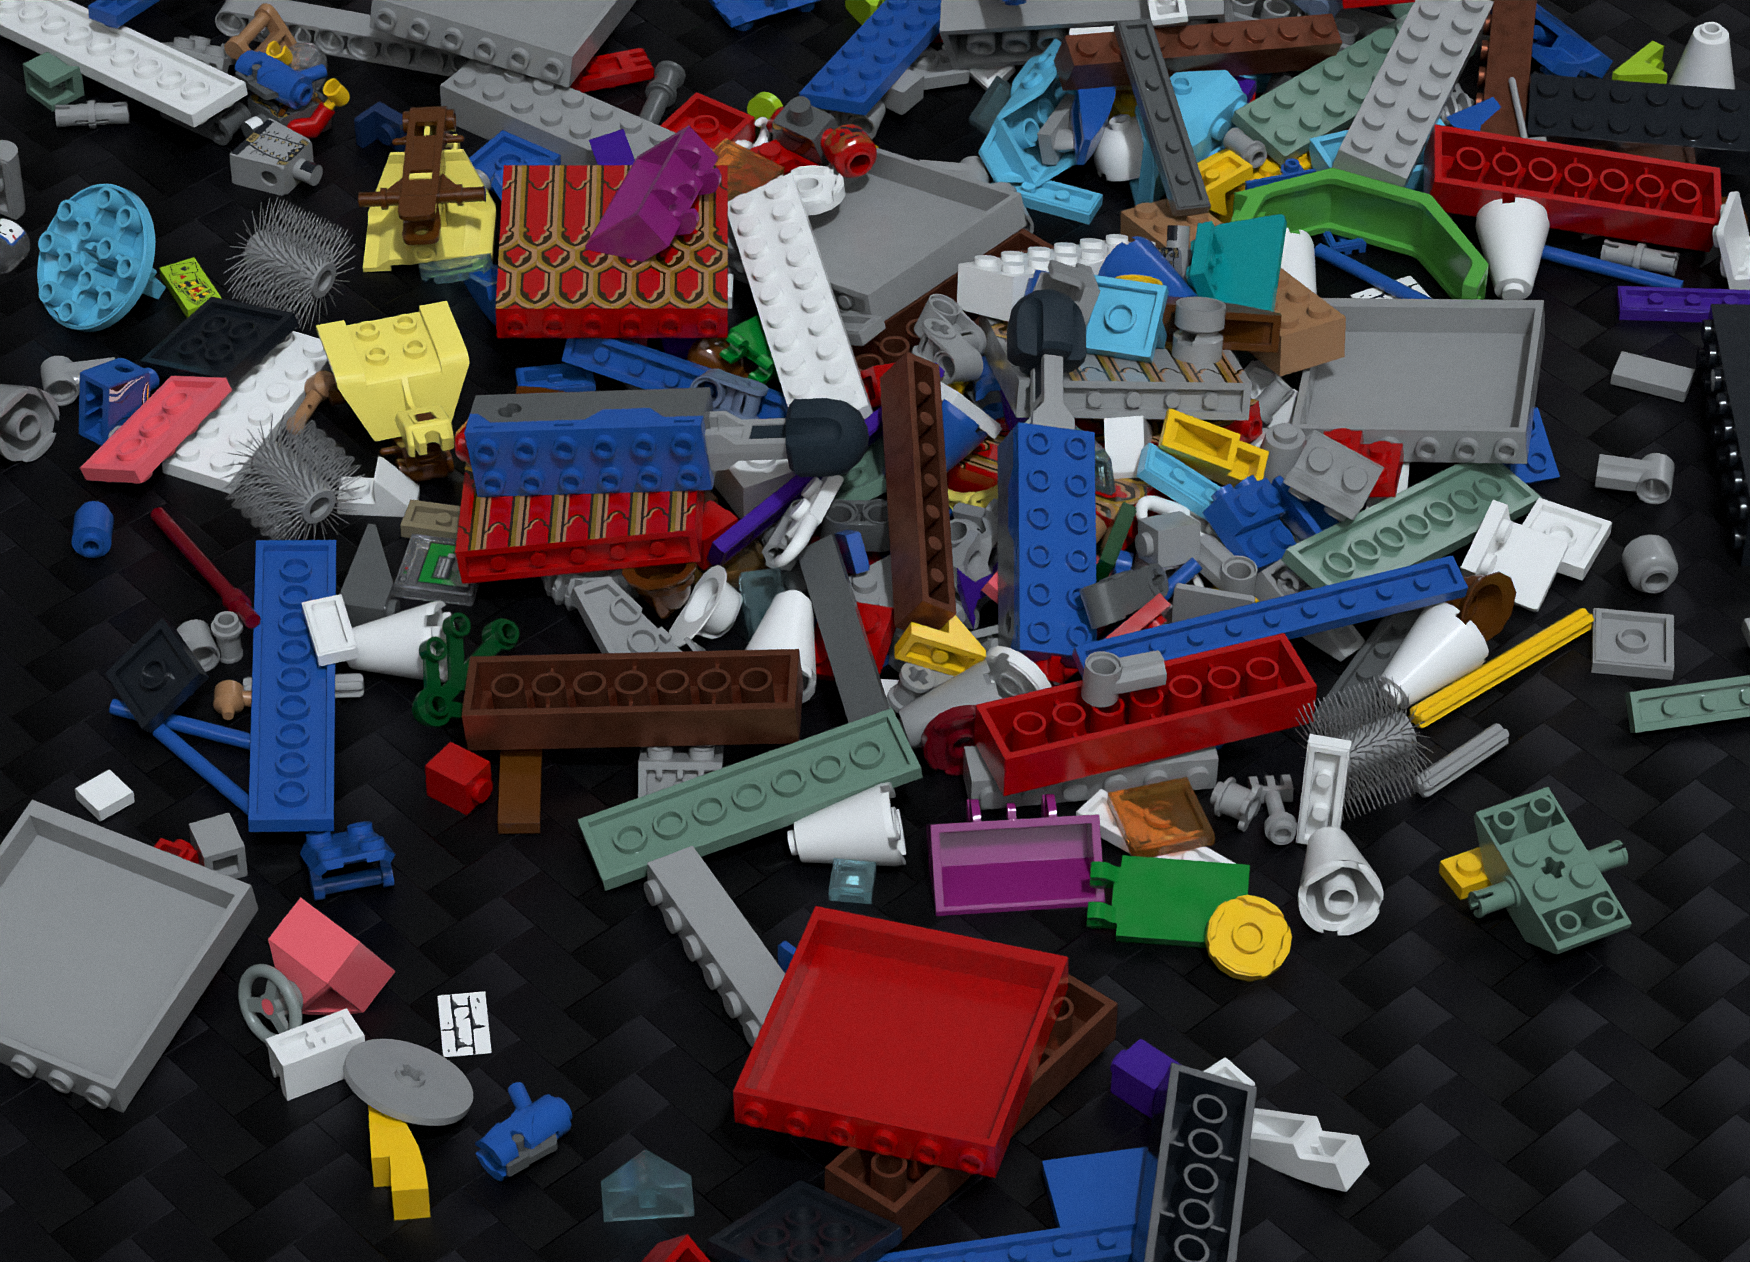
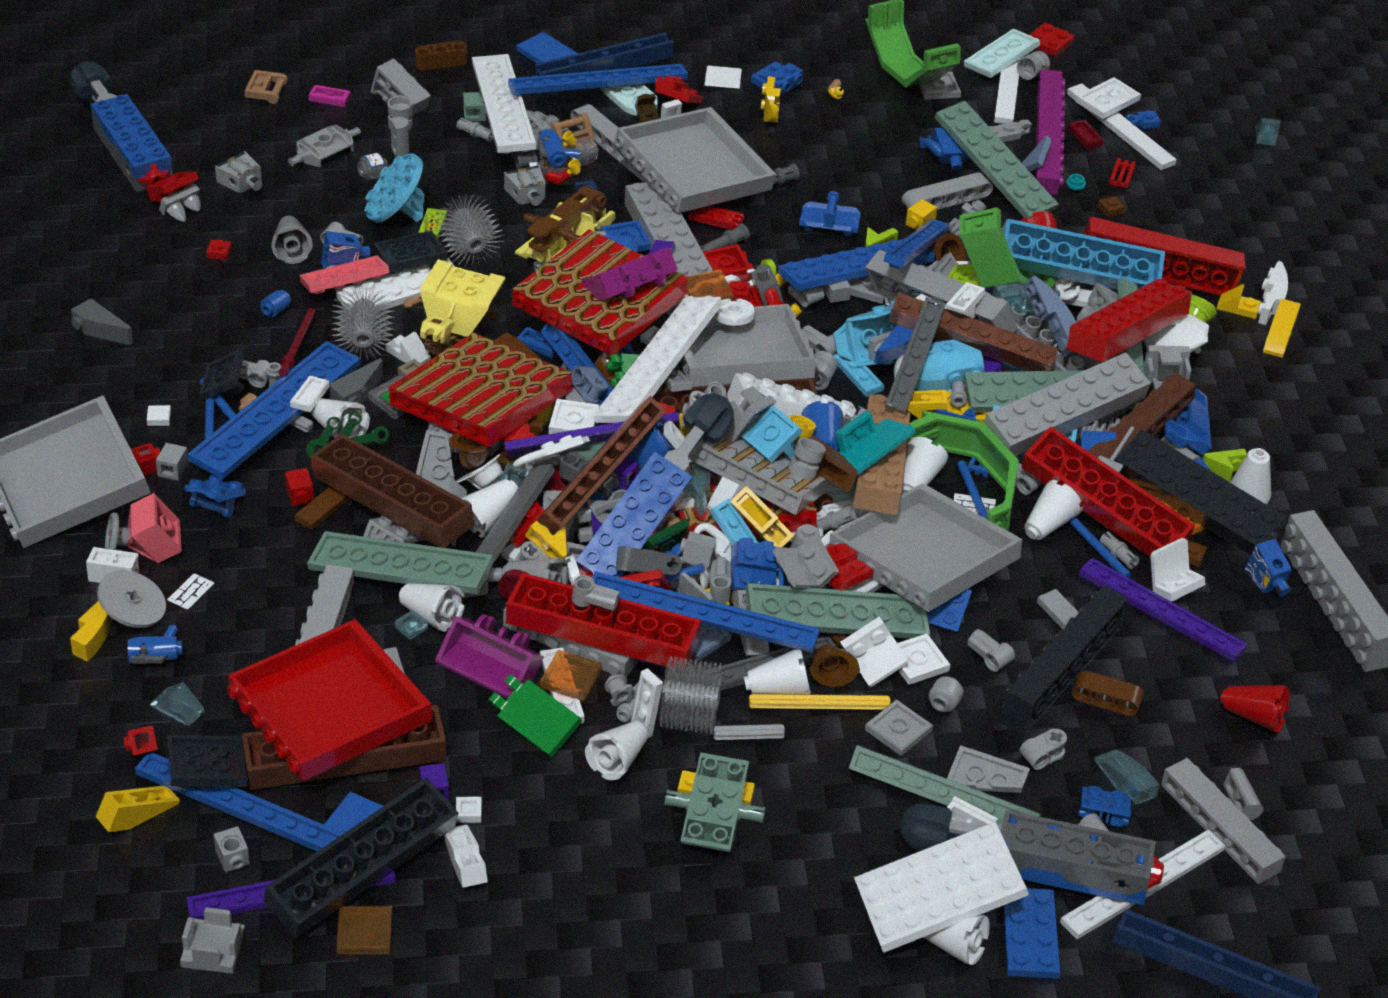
camera: 35 degrees right, 0 degrees up
piece [455,387,869,497] -> none
red head [824,124,877,178] -> none
blue tile [834,529,870,574] -> none
yellow tile [1205,895,1292,981] -> none

